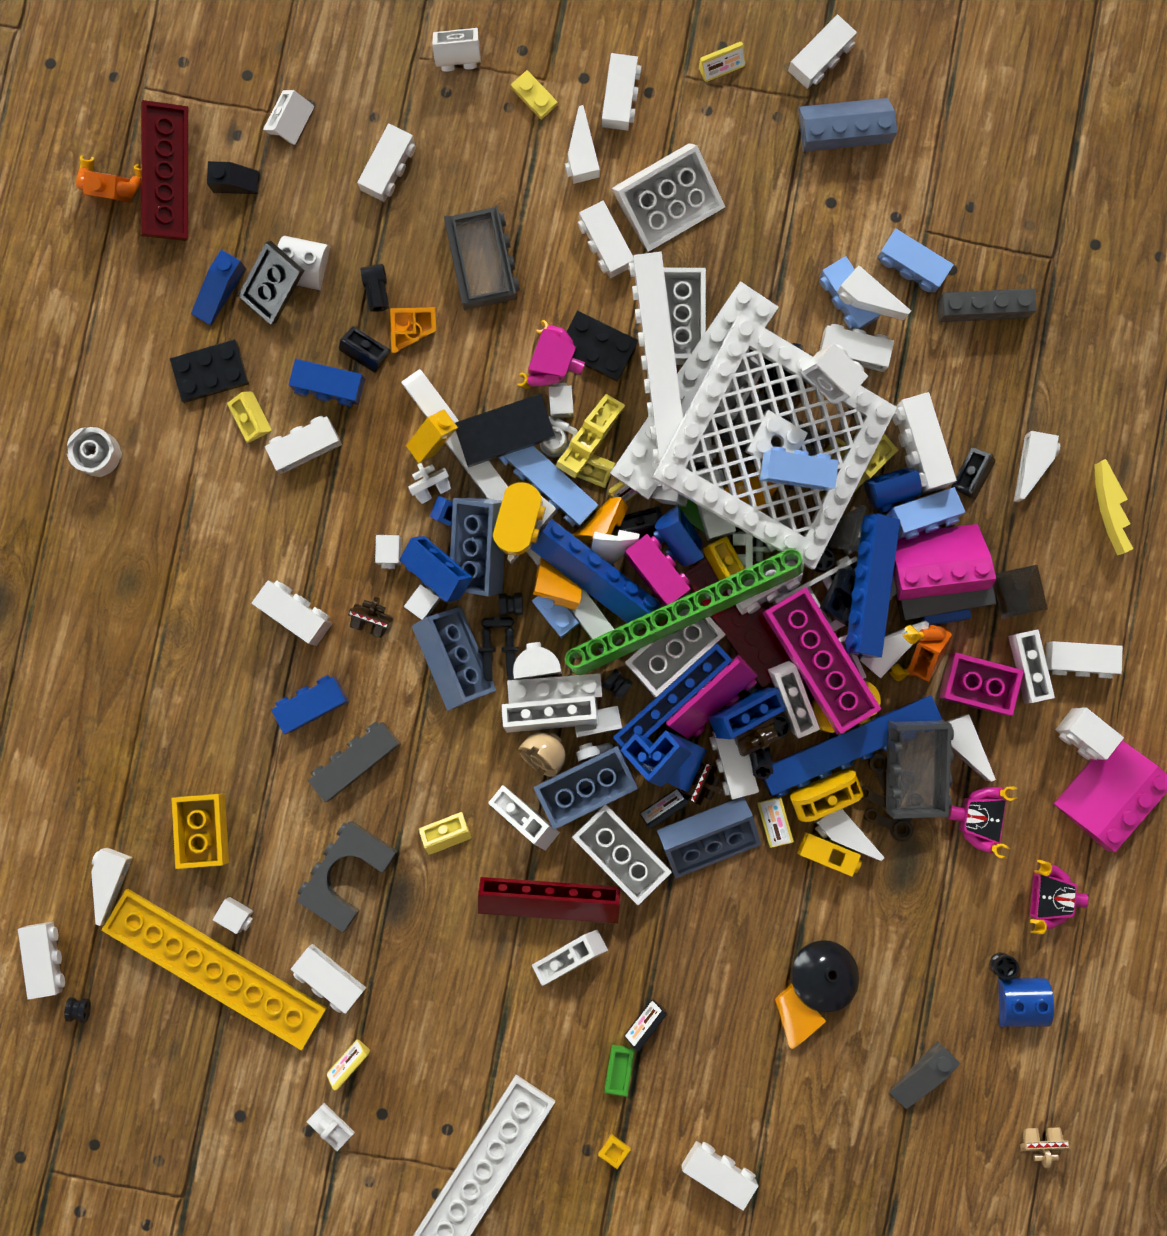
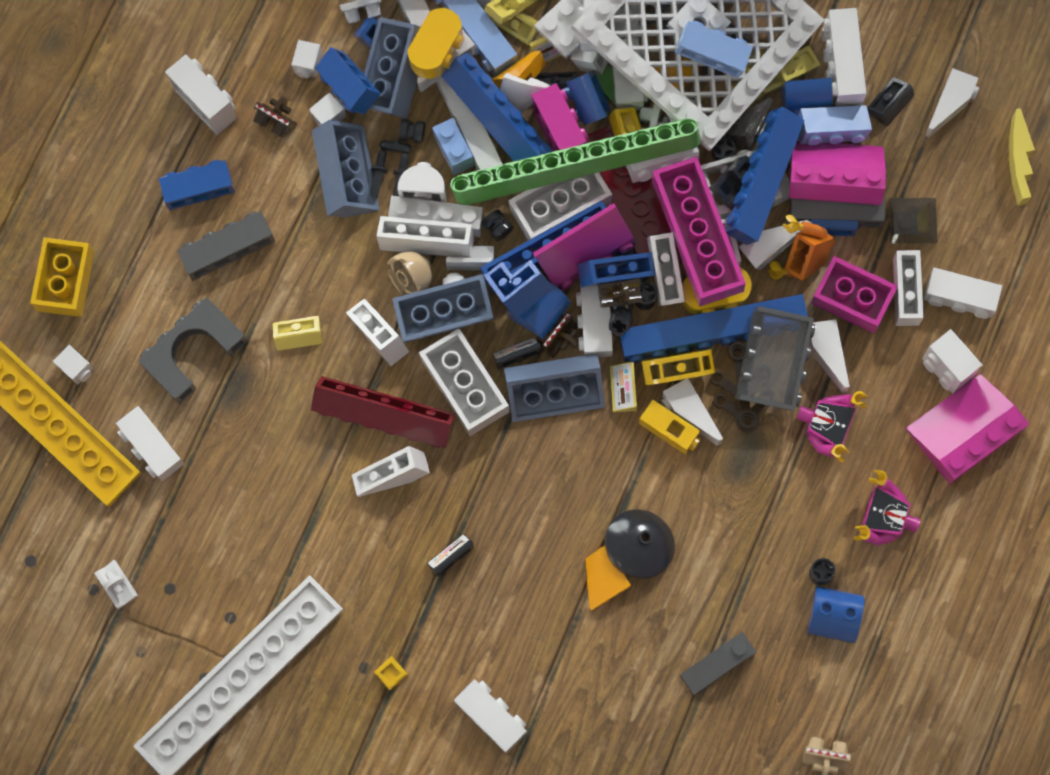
camera: 15 degrees right, 10 degrees down
slope [327,1039,370,1090] -> none
light orange slope [533,557,582,610] -> none
bright green tile [604,1044,635,1097] -> none

